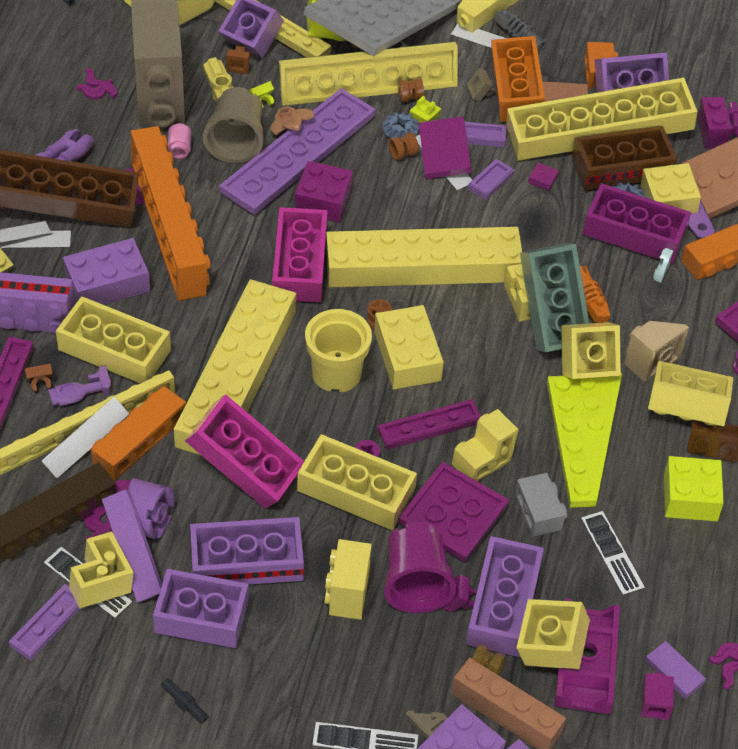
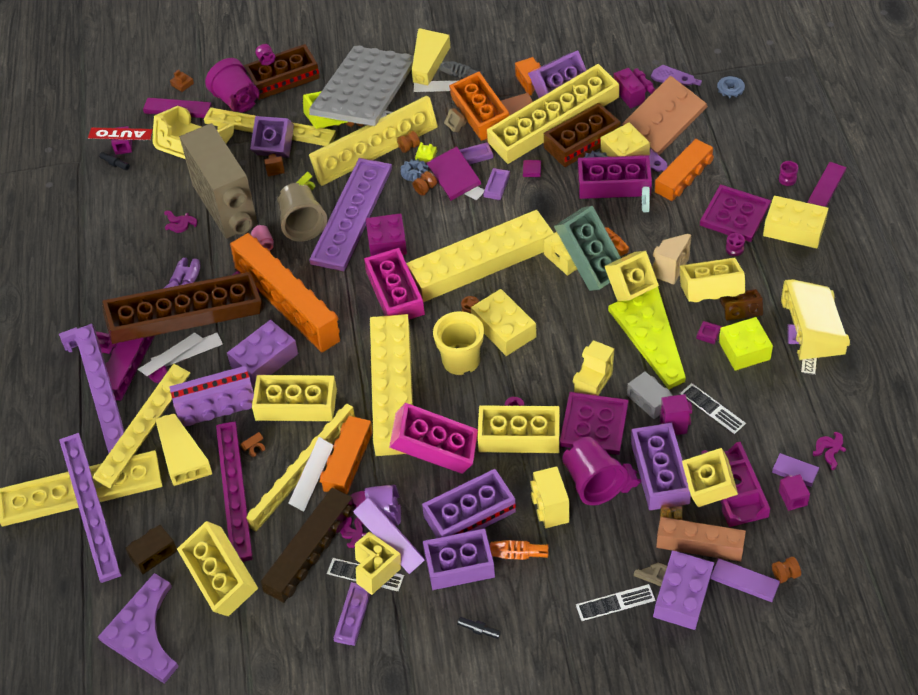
camera: 15 degrees left, 0 degrees up
medium lavender piece [48,365,112,406] -> none
light yellow piece [203,57,233,101] -> none
nougat plate [270,106,315,135] -> none
magenta tile [377,399,481,450] -> none
none -> orange hinge [490,540,549,560]
none -> magenta brick [660,394,692,435]
none -> magenta tile [696,321,721,345]

